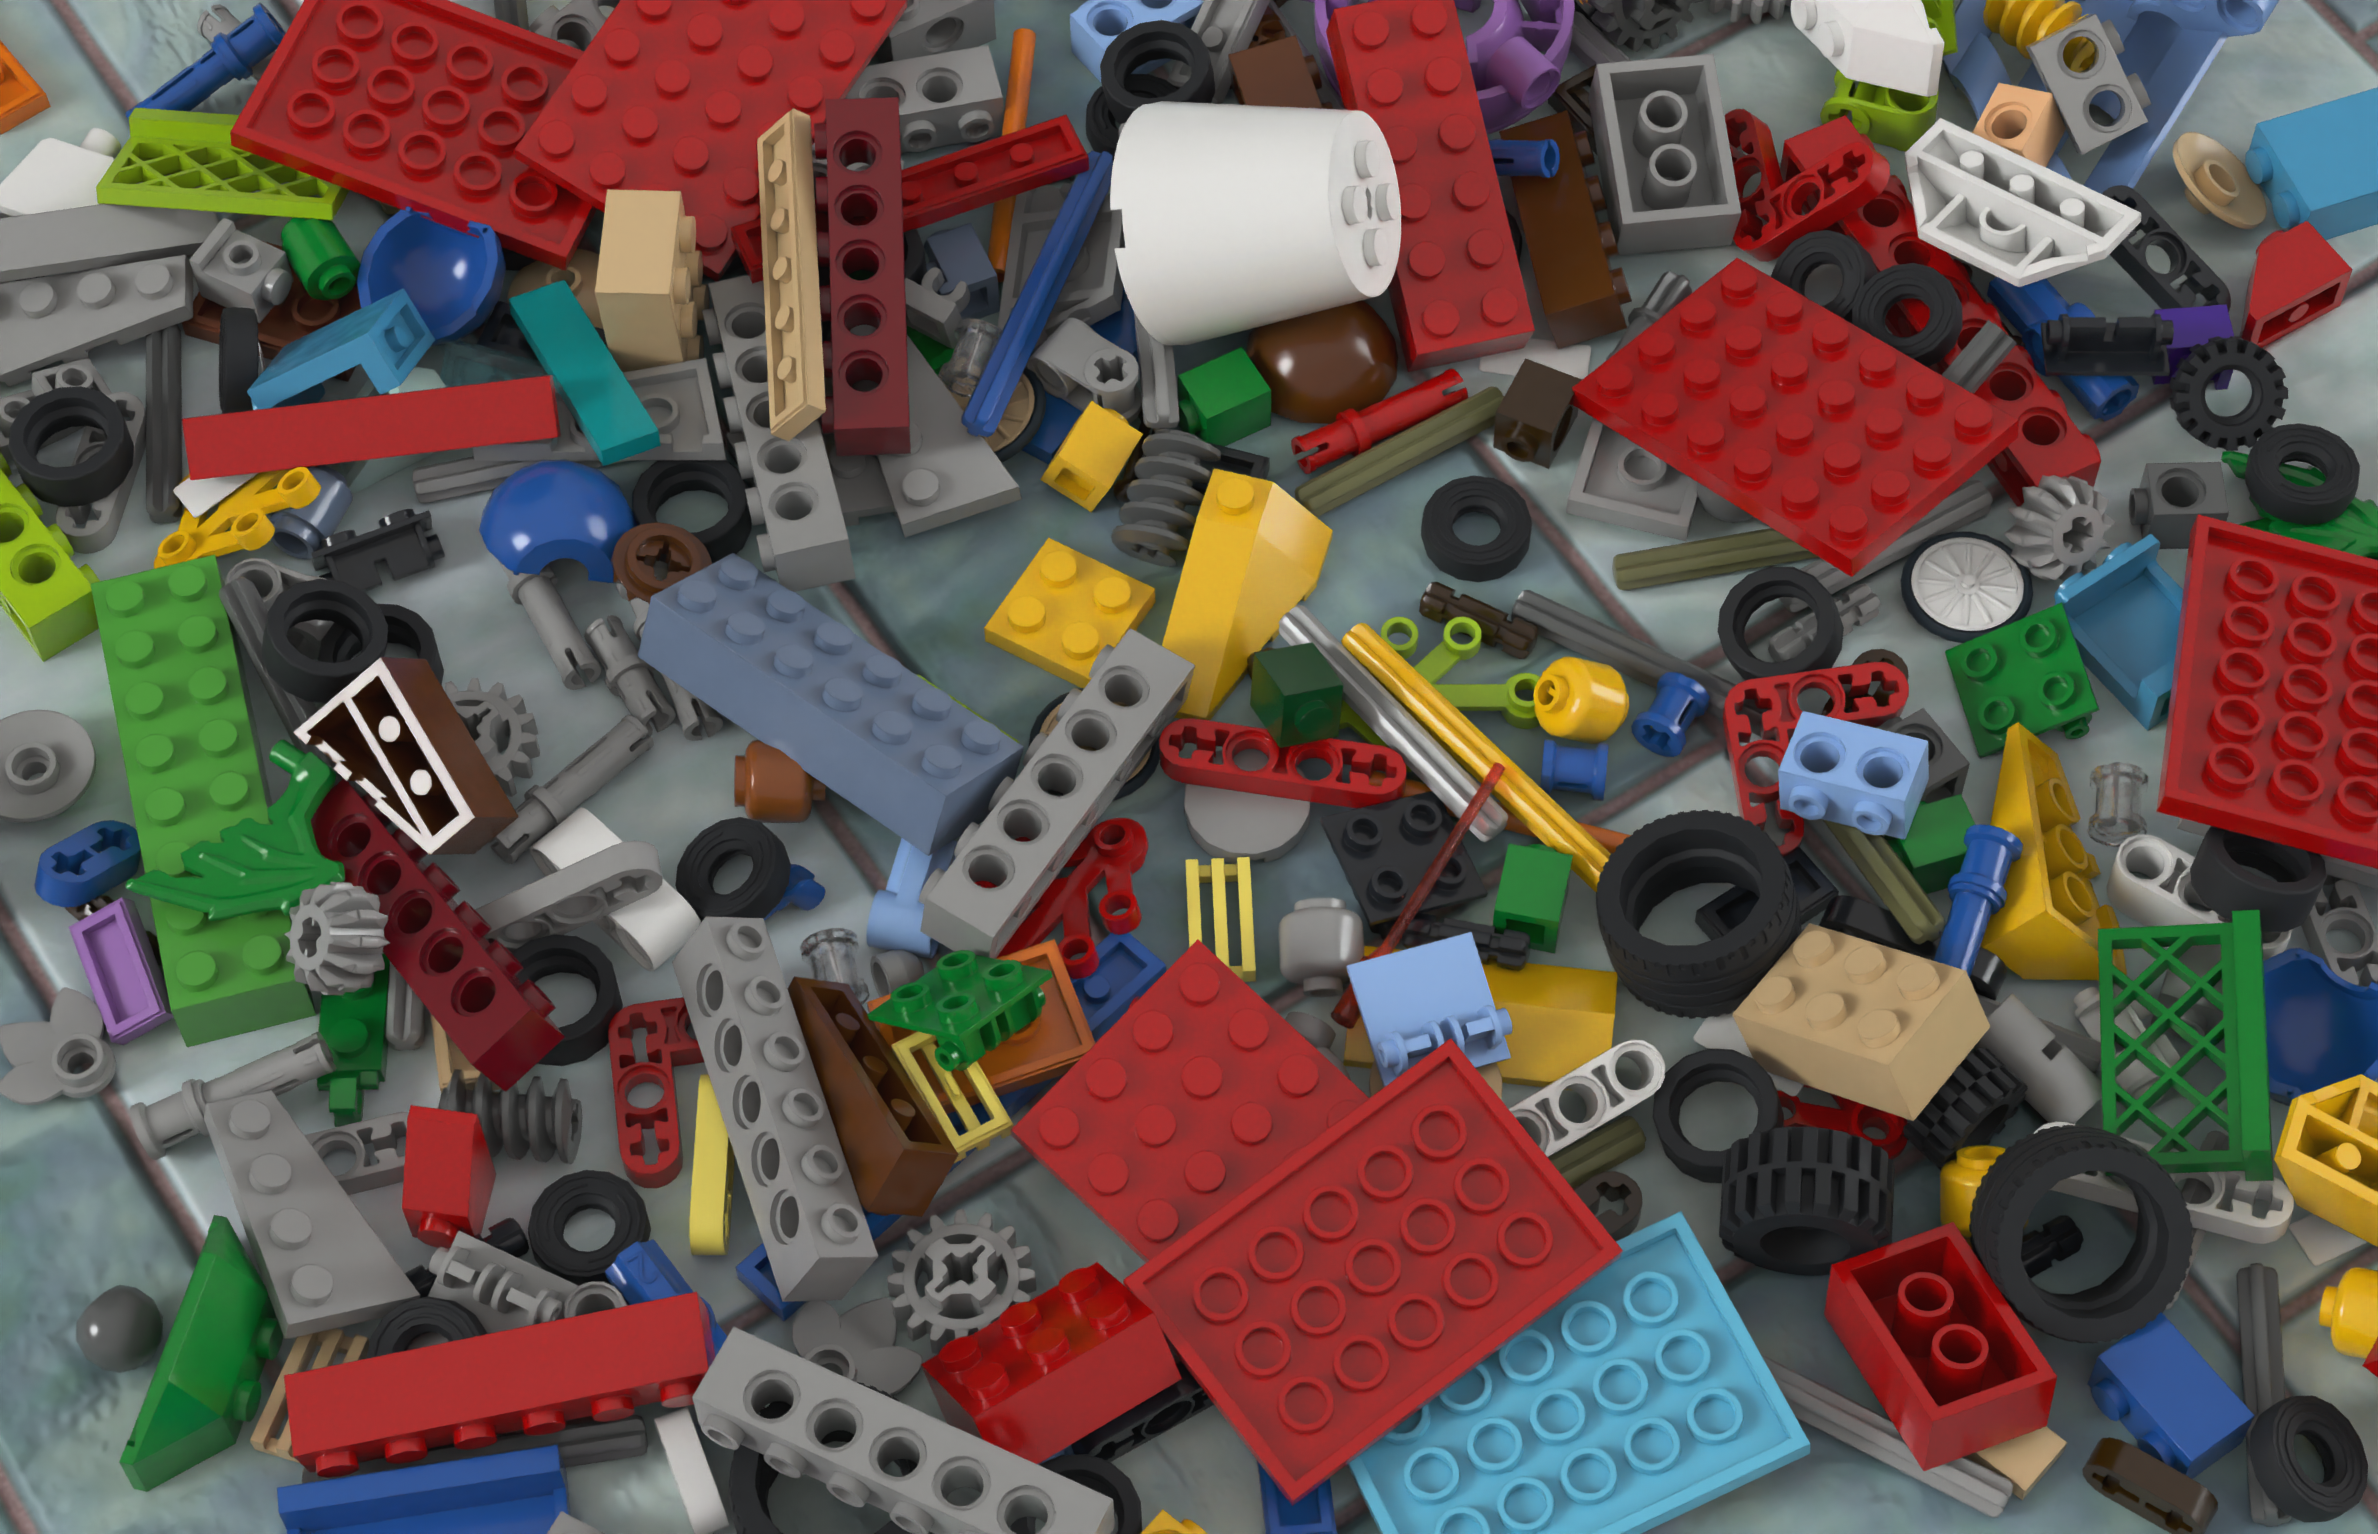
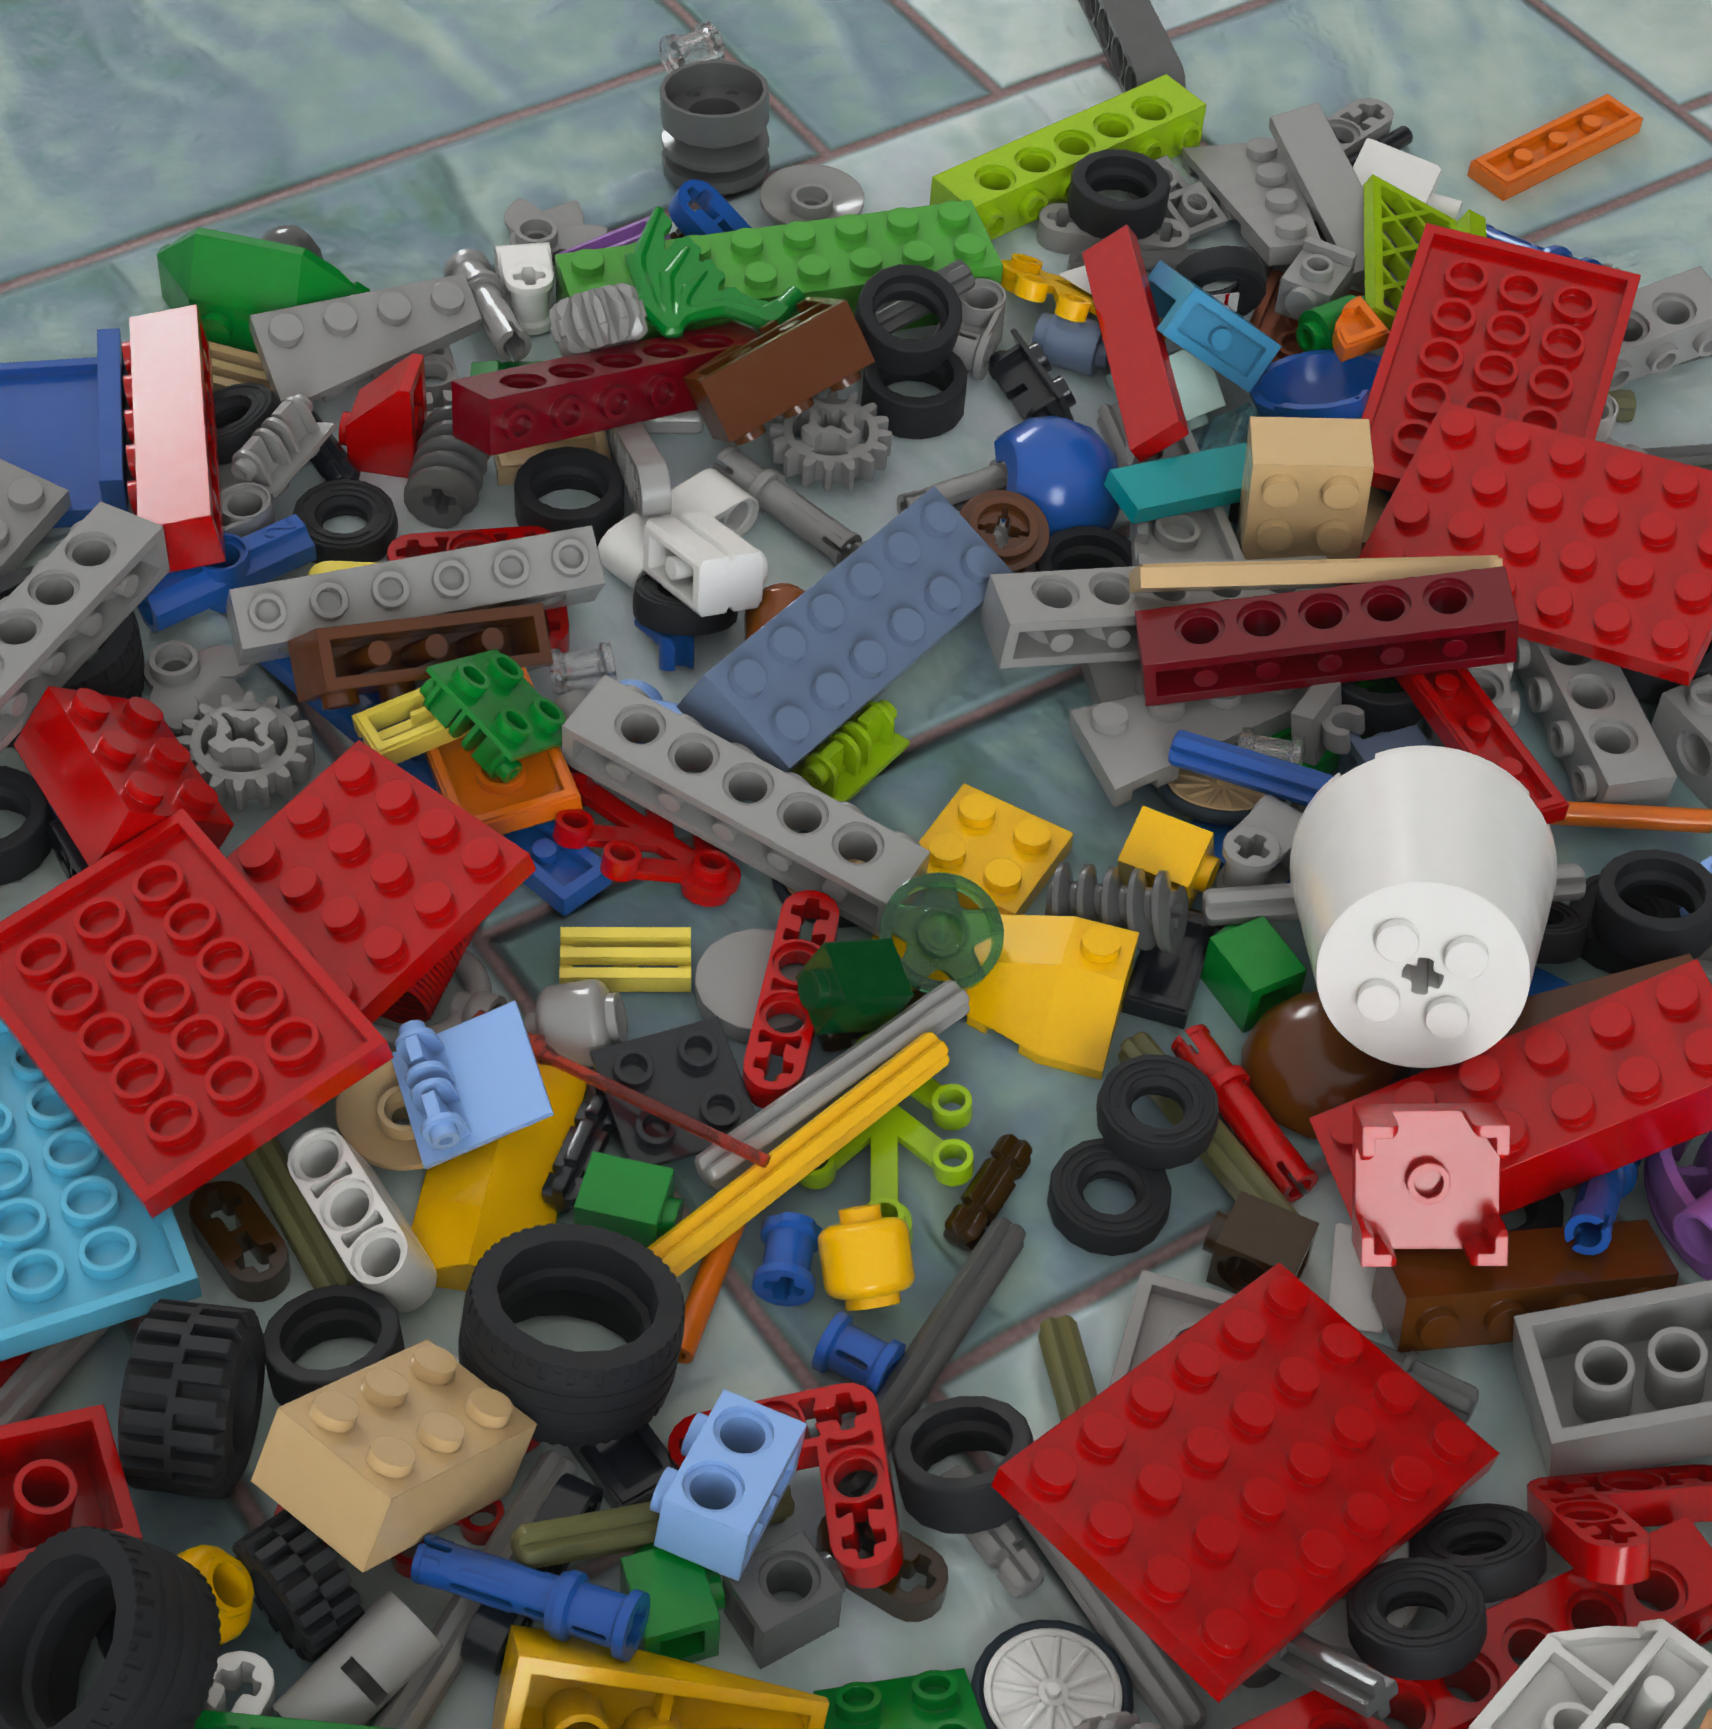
camera: 85 degrees right, 10 degrees down
none -> white piece [494,242,554,336]
none -> white brick [643,510,768,617]
none -> clear green wheel [879,872,1004,993]
none -> black tyre [1096,1054,1219,1169]
none -> orange tile [1332,295,1390,362]
none -> panel [1352,1103,1510,1267]

